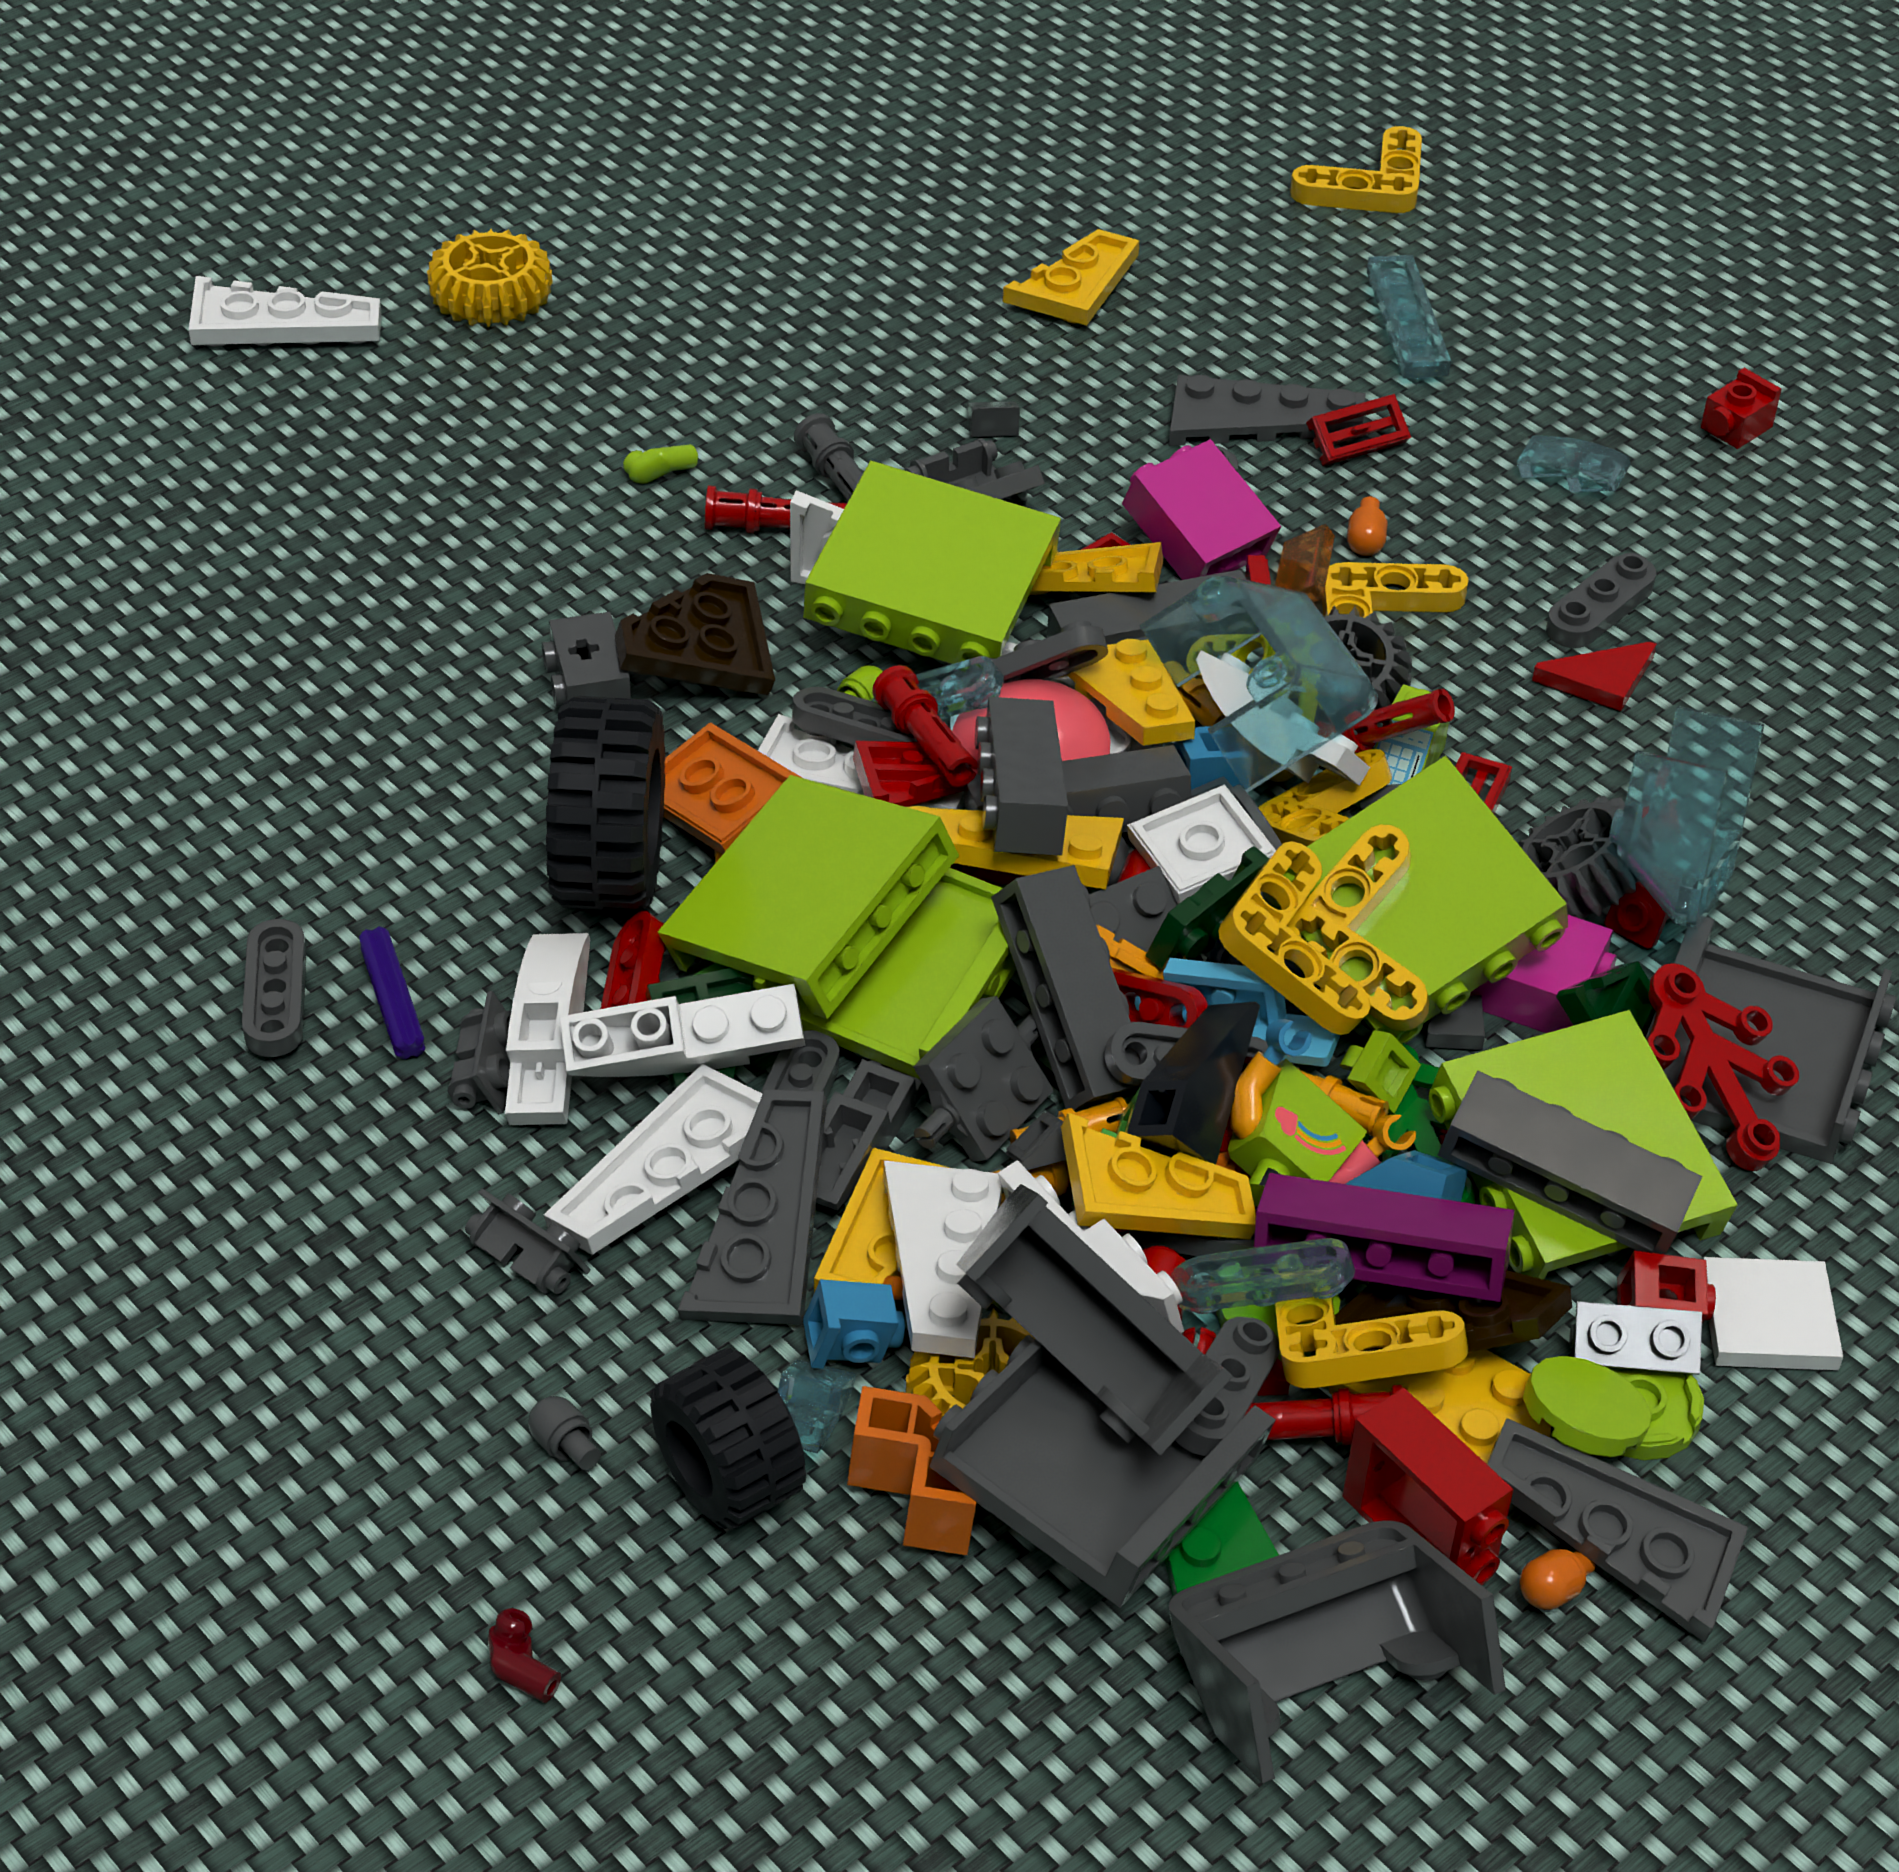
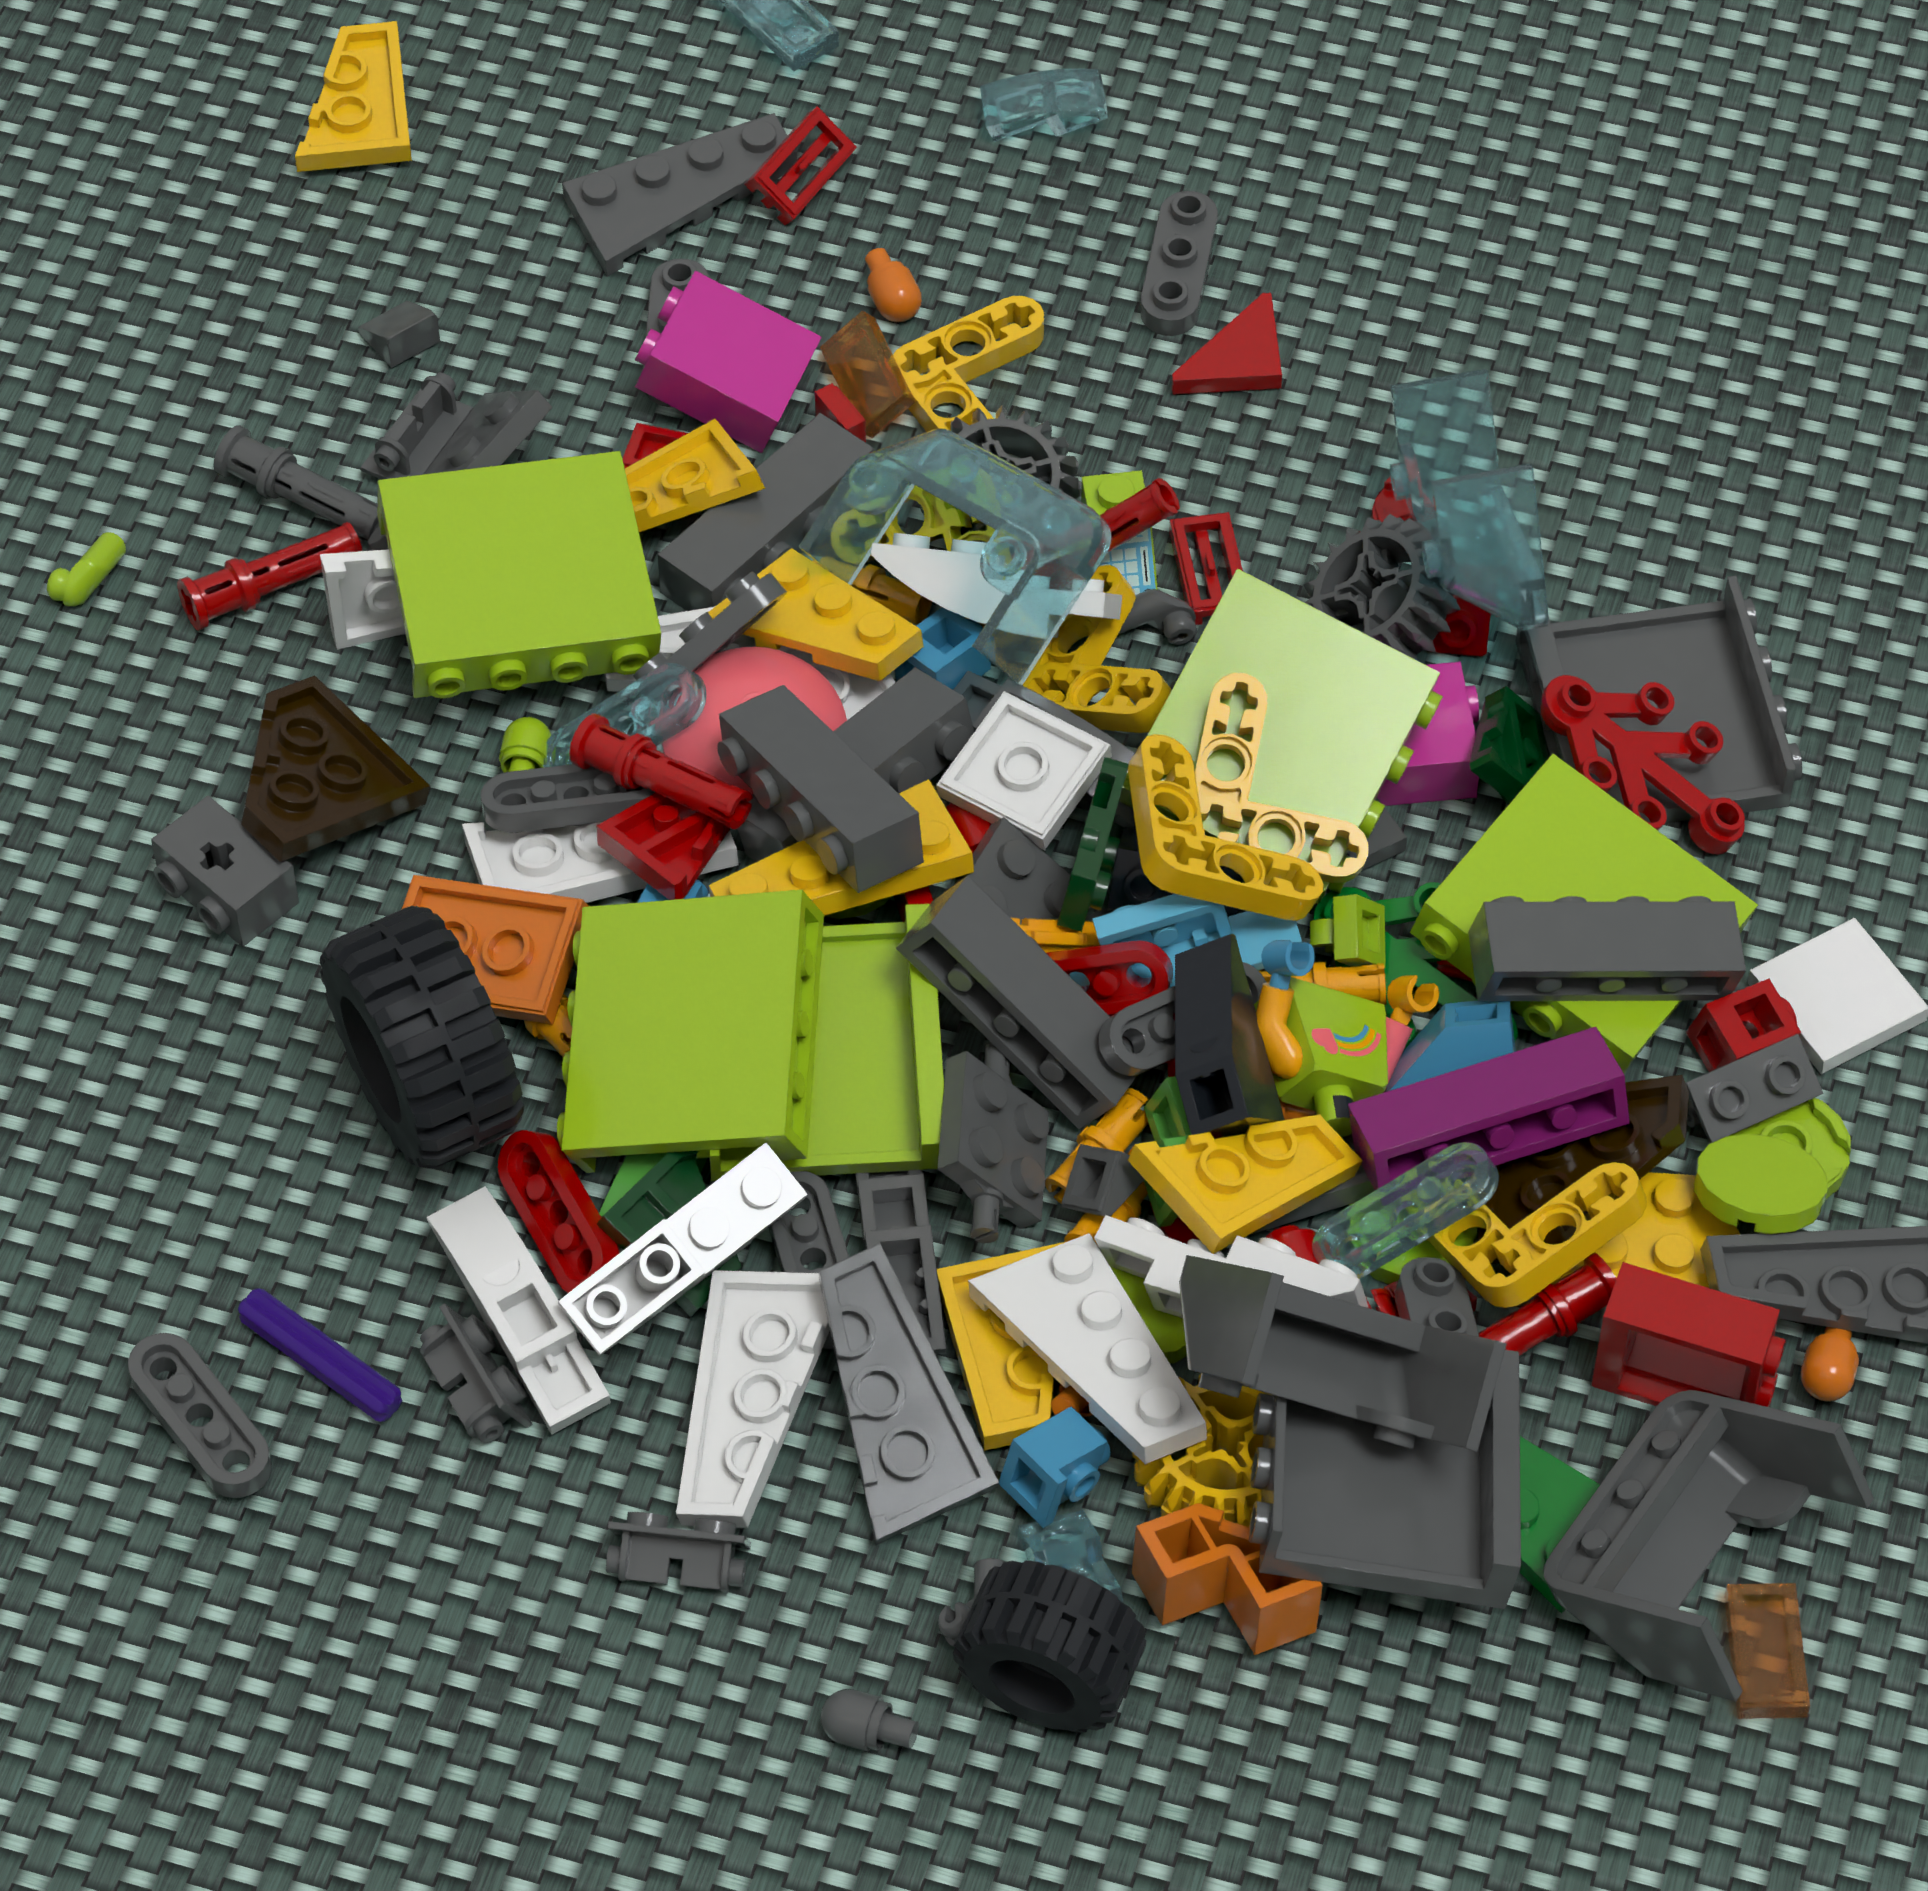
camera: 30 degrees left, 10 degrees up
none -> clear orange tile [1724,1583,1810,1719]

